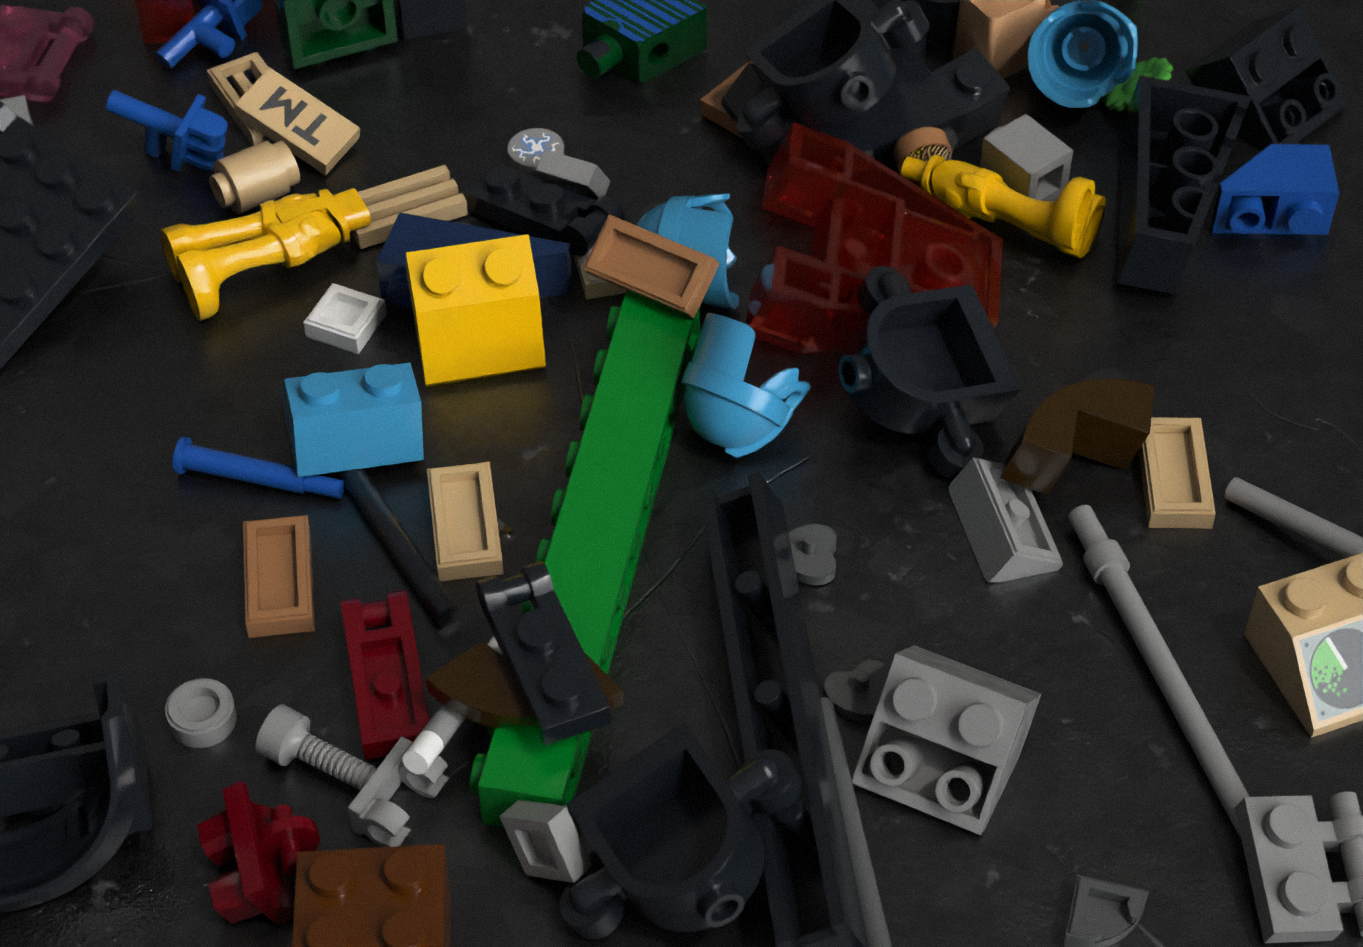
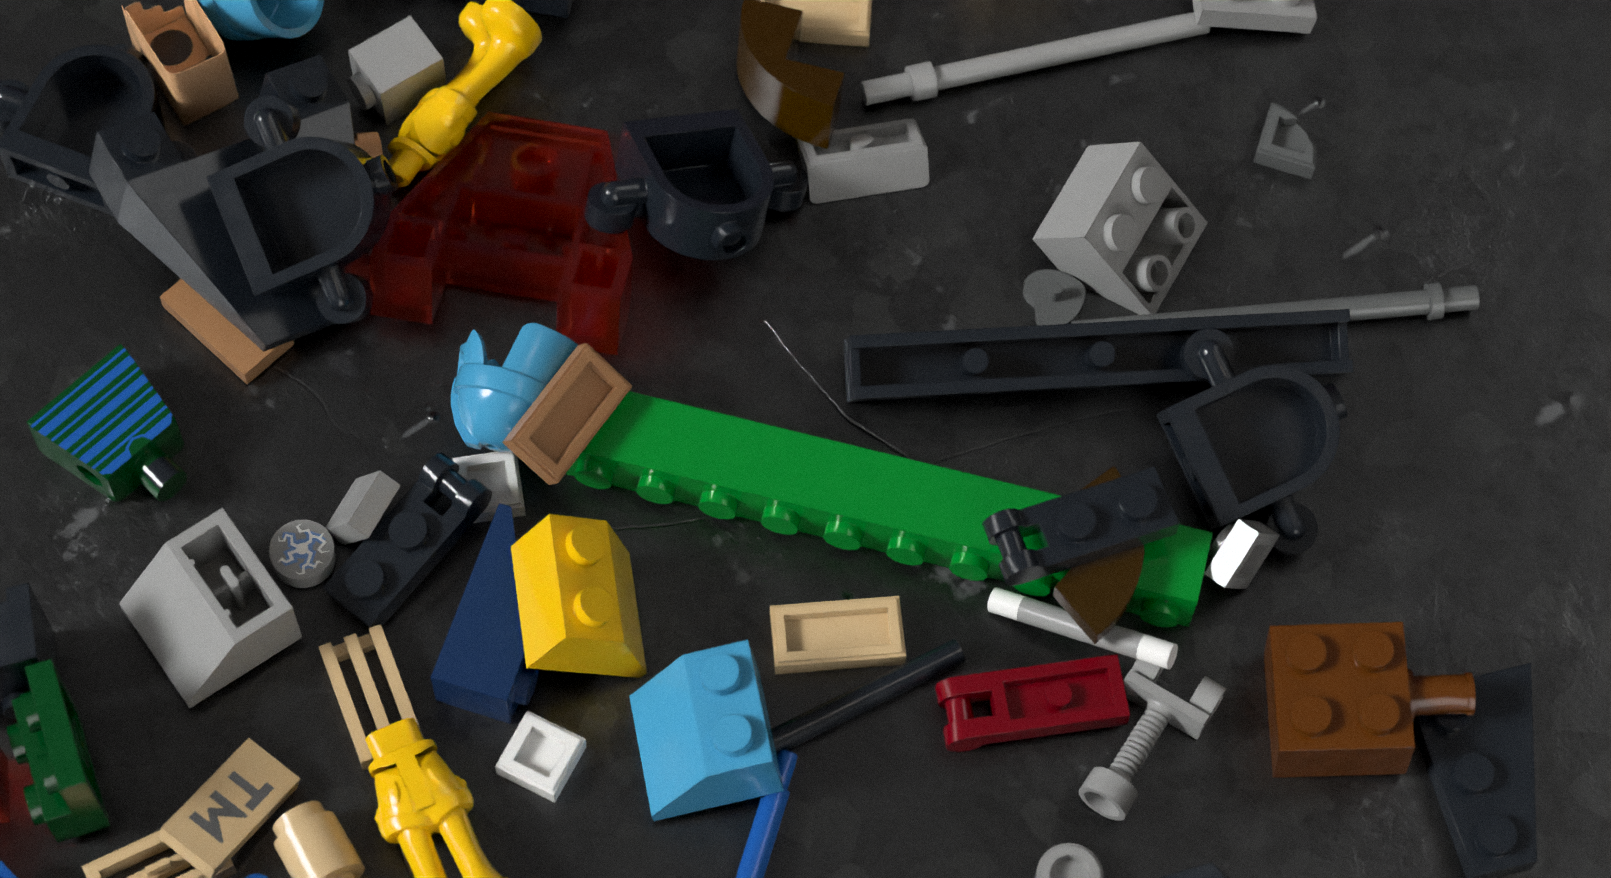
camera: 90 degrees left, 15 degrees up
dark red hips [197,781,320,926] -> none
medium nougat tile [243,515,315,638] -> none
dark azure helmet [680,313,811,458] -> none
dark grey piece [788,524,837,586] -> none
none -> light grey slope [119,508,302,709]

